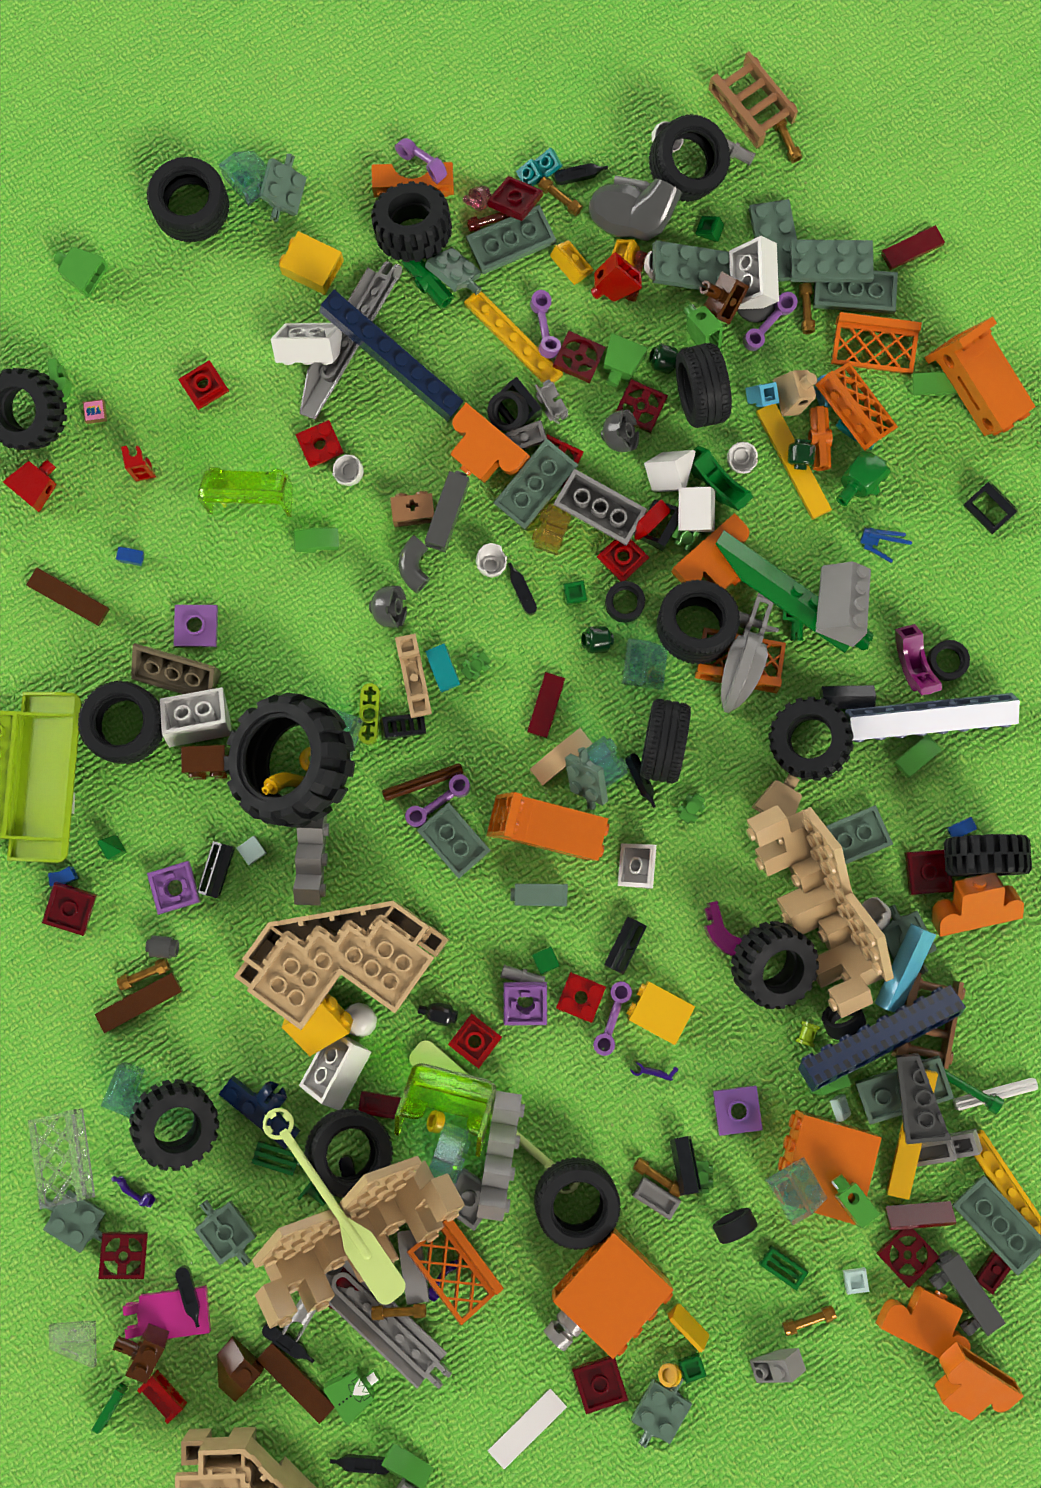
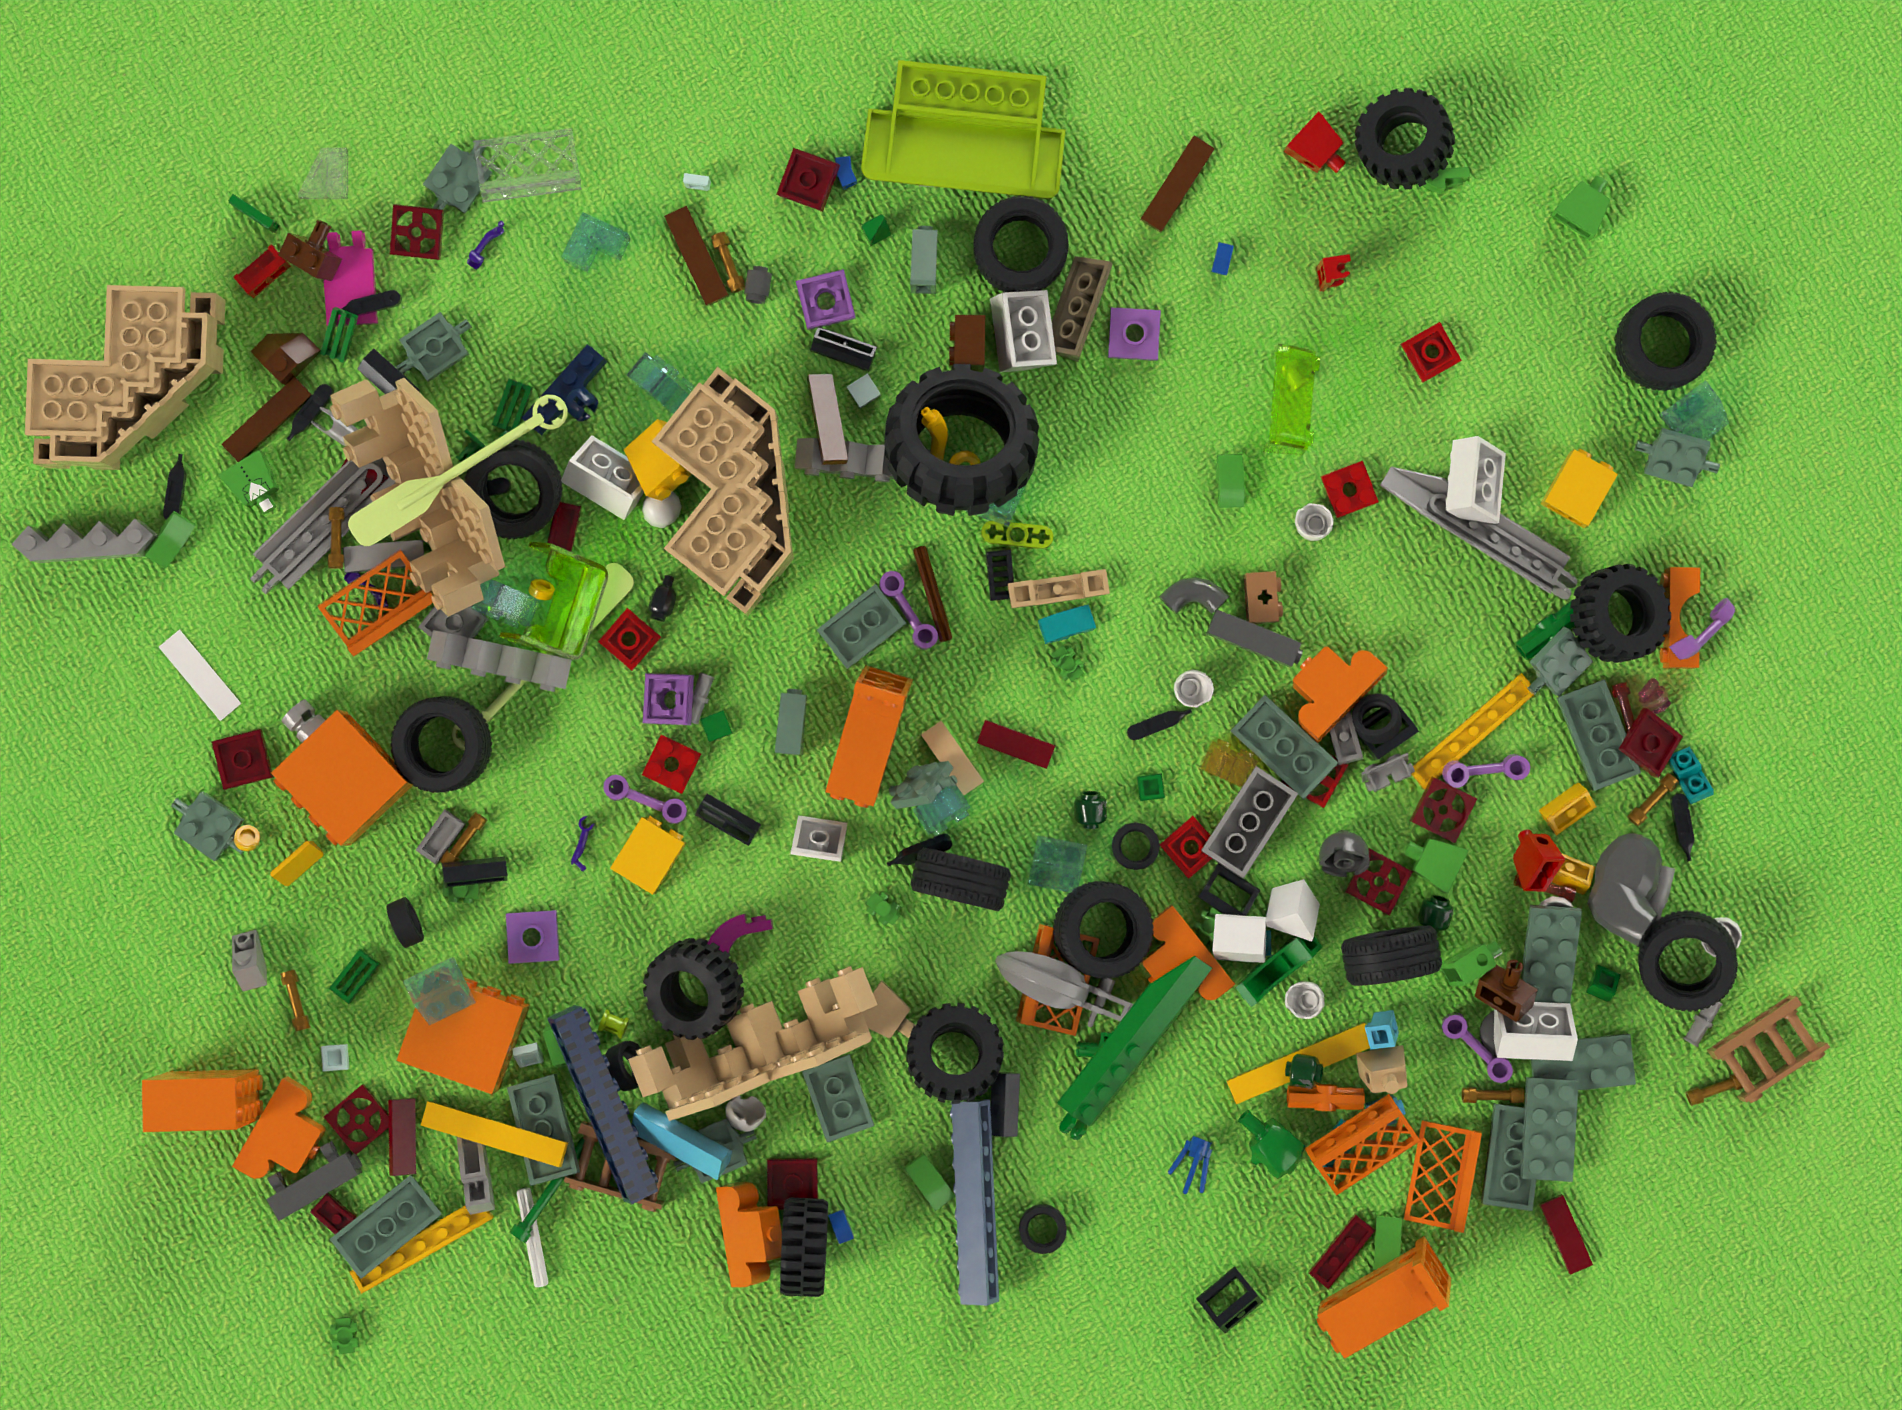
camera: 95 degrees right, 5 degrees up
tile [83,399,107,424] -> none
black tyre [129,1079,219,1171] -> none
dark blue brick [319,290,464,422] -> none
dark grey cylinder [369,586,407,627] -> none
red slope [634,499,671,540] -> none
green tile [678,1352,707,1384] -> none
light grey slope [816,561,871,647] -> none
bright green torso [831,1174,880,1228] -> none
magenta arch [895,624,942,696] -> none
dark grey wing [895,1053,951,1144] -> none
orange brick [934,1342,1024,1421] -> none
none -> orange brick [142,1069,263,1132]
none -> green tile [320,307,358,363]
none -> black piece [358,348,420,394]
none -> clear light blue brick [626,352,695,414]
none -> light aqua tile [683,173,711,191]
none -> tile [807,374,848,465]
none -> sand green slope [910,226,938,294]
none -> dark red tile [1308,1214,1375,1290]

